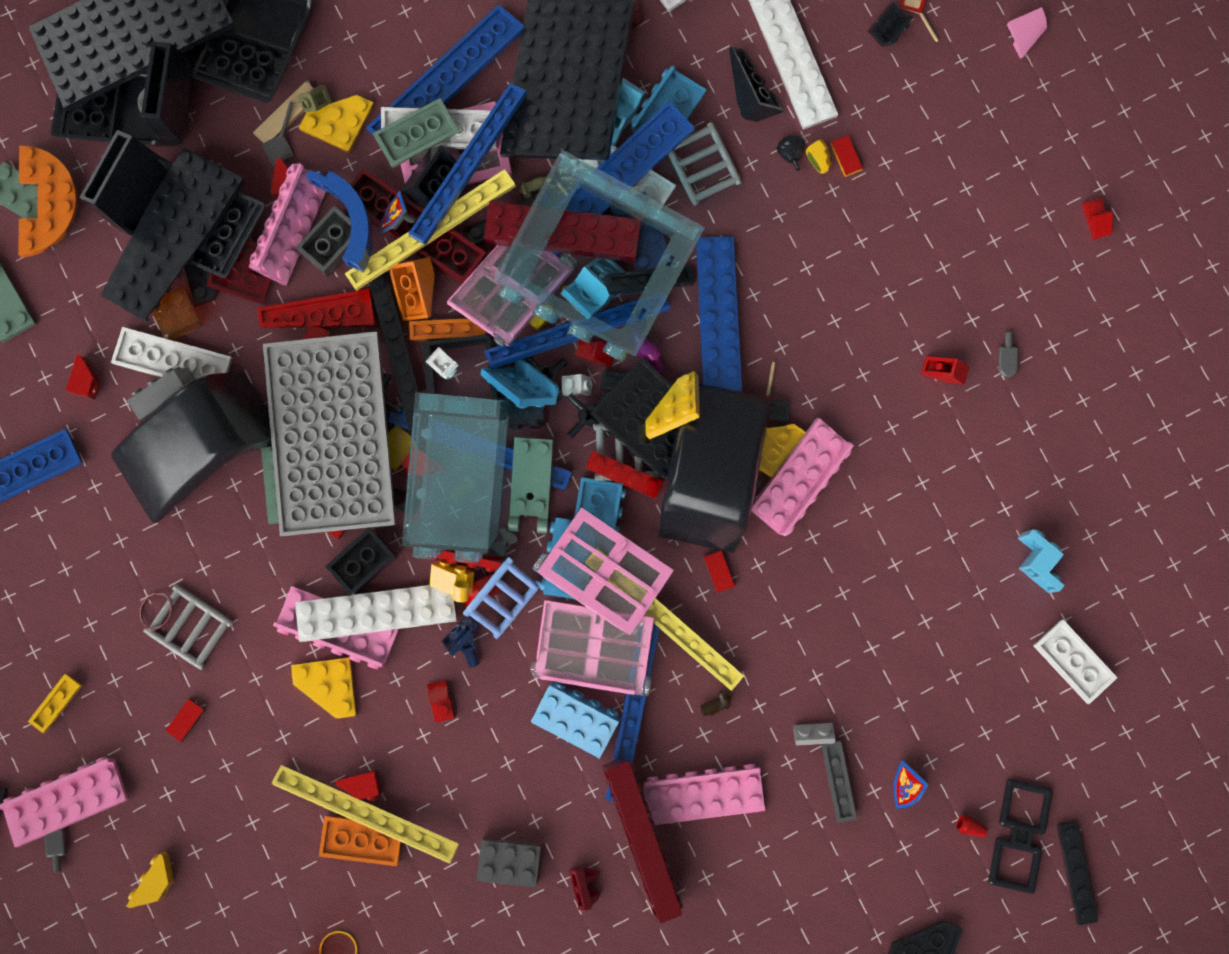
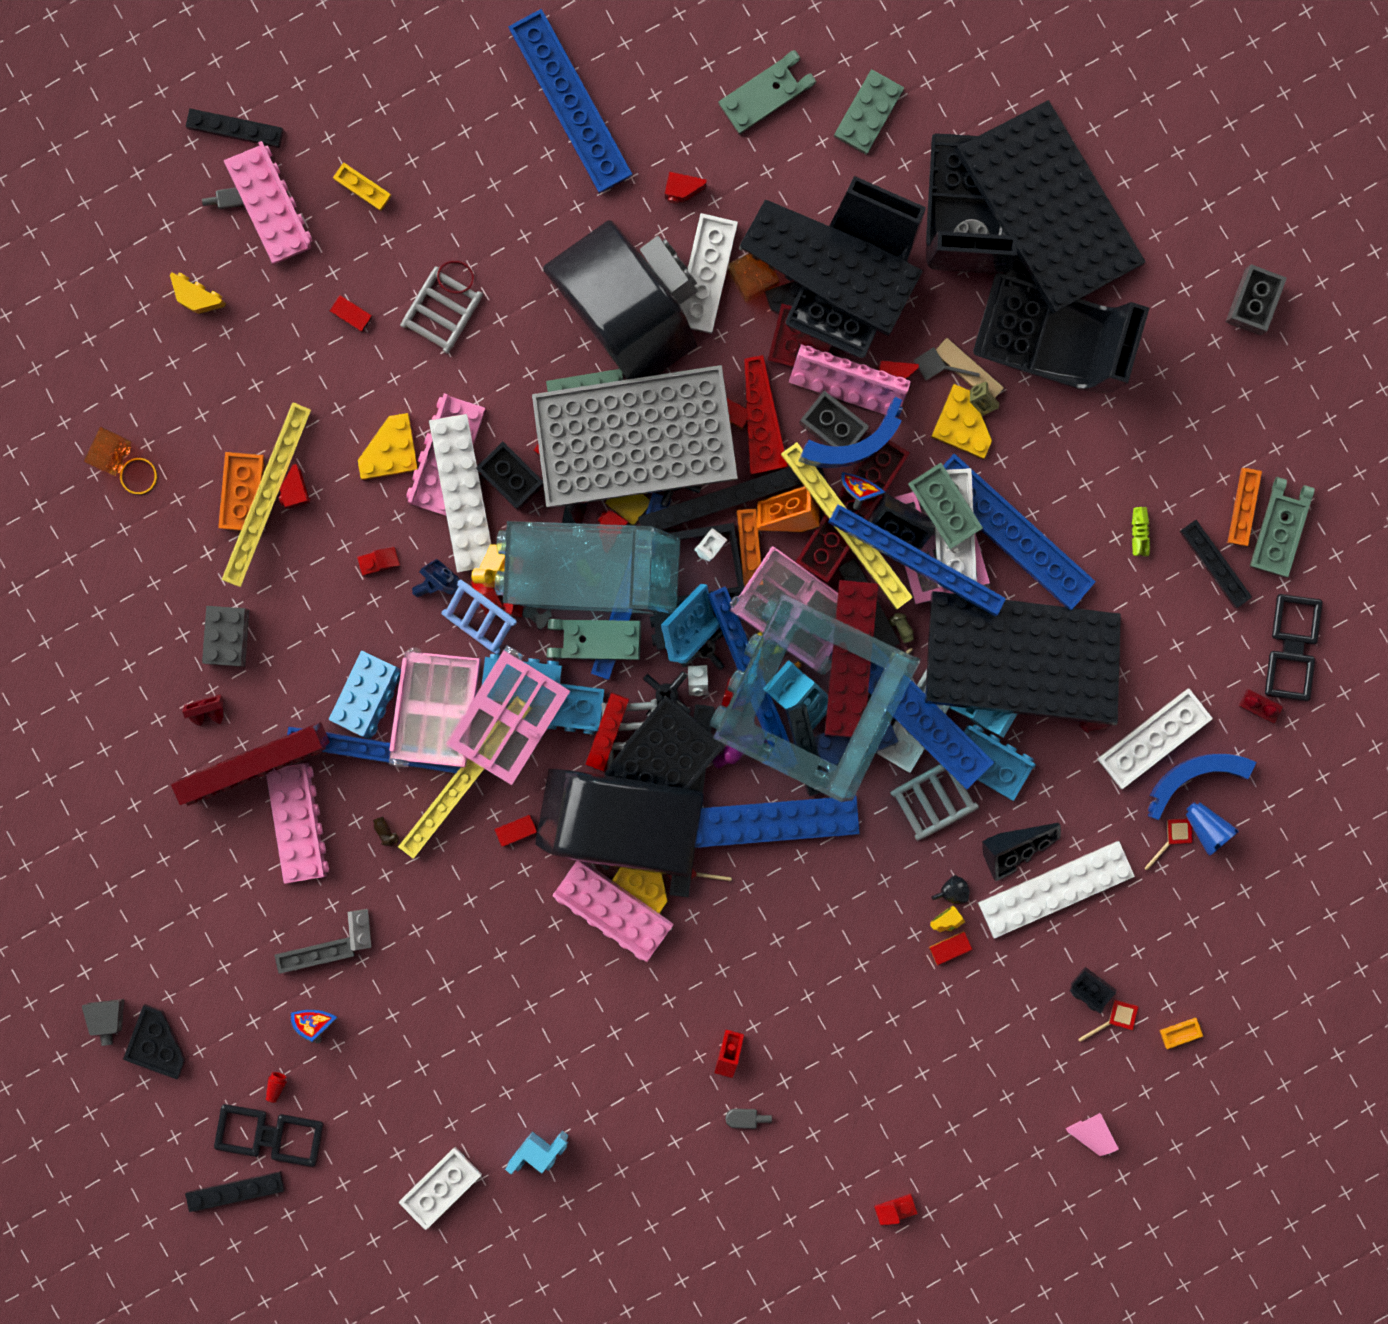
camera: 85 degrees right, 5 degrees up
orange plate [18,146,78,257] -> none
yellow plate [645,371,700,439] -> none

